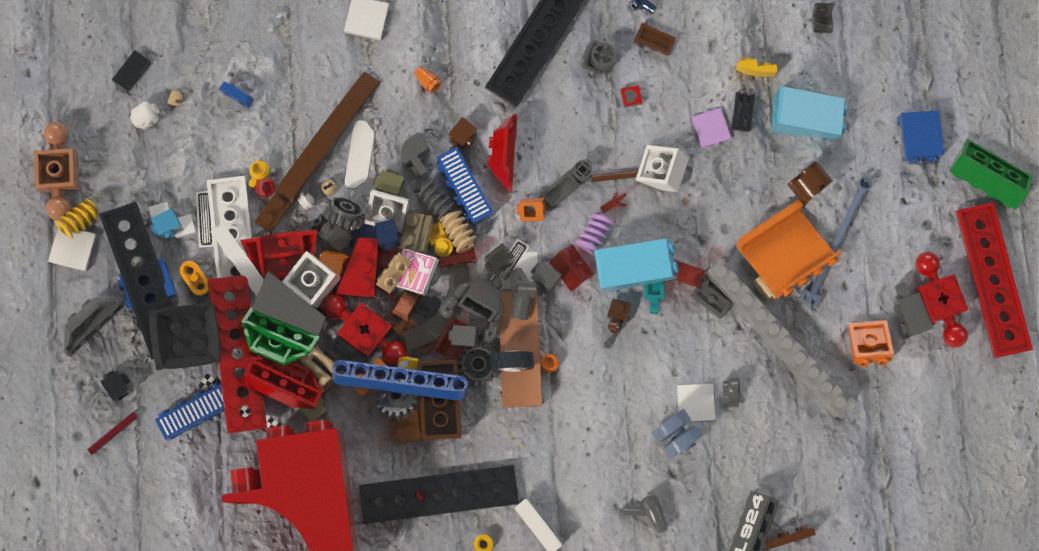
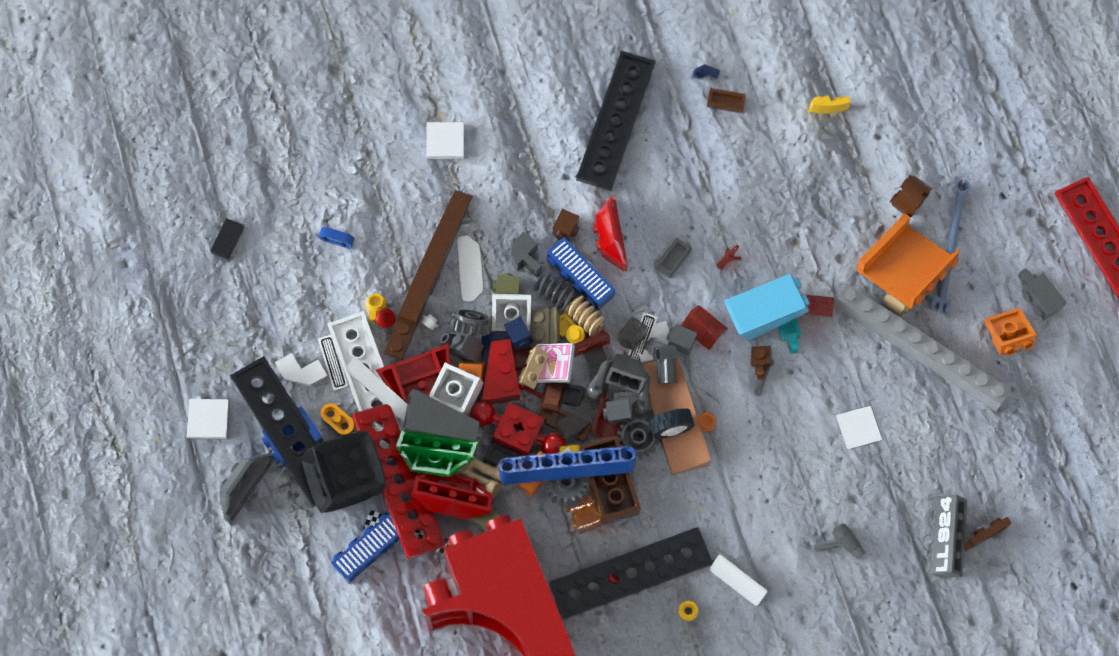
camera: 10 degrees left, 10 degrees down
nougat brick [34,122,79,221] -> none
yellow piece [55,199,98,239] -> none
dark red piece [87,411,138,455] -> none
black brick [100,371,133,402] -> none
white head [130,101,160,129] -> none
dark azure brick [150,208,183,239] -> none
tan hinge [167,89,183,106] -> none
tan hinge [321,180,337,196] -> none
orange cone [414,66,442,93] -> none
orange brick [517,197,546,221] -> none
dark grey wheel [573,160,592,183] -> none
lavender piece [575,212,614,255] -> none
dark grey piece [582,40,616,75] -> none
reddish brown bar [591,170,648,182] -> none
tile [620,85,643,108] -> none
white slope [636,145,689,192] -> none
sand blue wheel [651,409,703,459] -> none
dark grey hinge [690,273,732,319] -> none
lavender piece [691,108,731,148] -> none
dark grey piece [723,378,740,407] -> none
black tile [731,92,755,132] -> none
medium azure slope [771,86,847,140] -> none
clear smoke bracket [812,3,834,33] -> none
blue panel [897,110,944,164] -> none
red brick [914,252,969,348] -> none
green slope [949,138,1033,210] -> none

